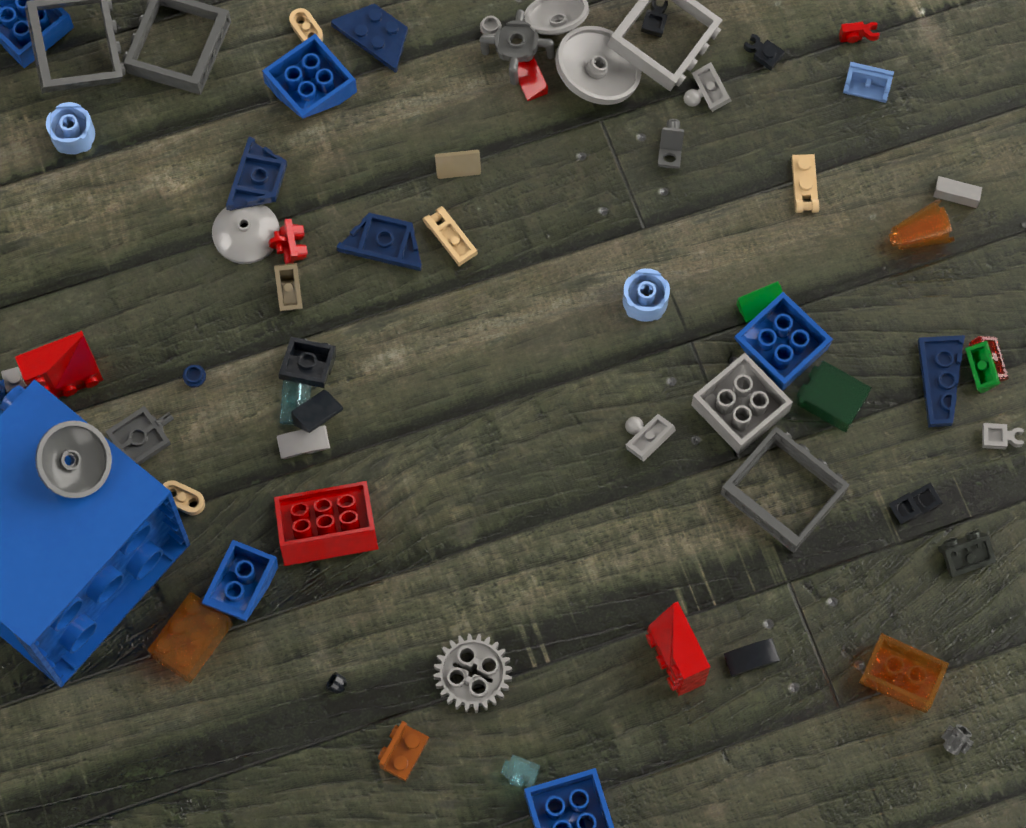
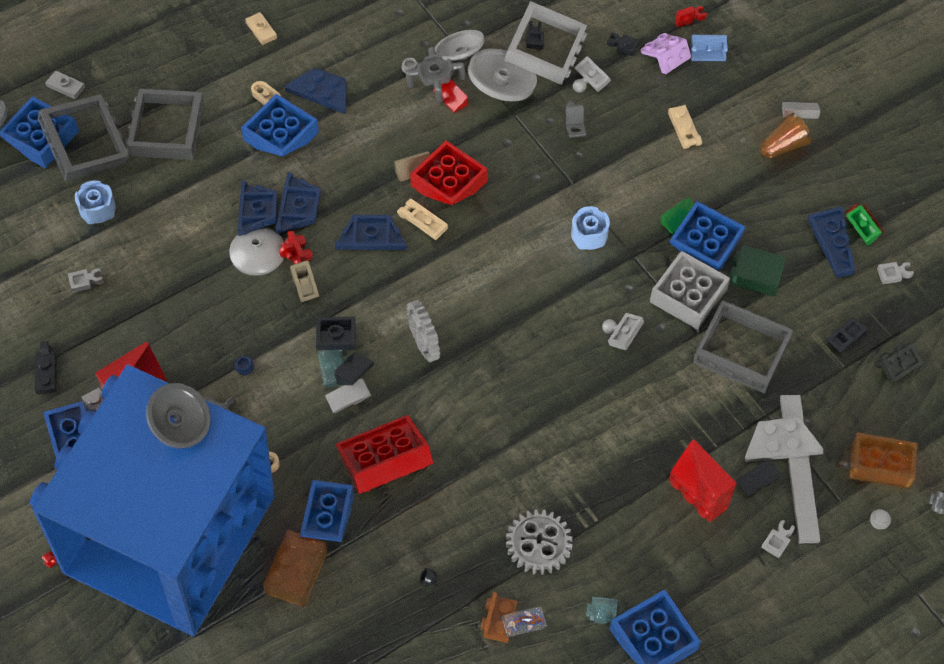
camera: 15 degrees left, 10 degrees down
none -> light grey plate [68,268,104,293]
none -> dark blue wing [276,172,321,234]
none -> light grey gear [406,300,440,362]
none -> red slope [410,140,488,205]
none -> tile [501,606,547,637]
none -> lavender bracket [641,33,691,74]
none -> light grey wing [745,417,823,463]
none -> light grey plate [761,520,795,558]
none -> light grey tile [780,395,820,544]
none -> light grey plate [870,509,891,530]

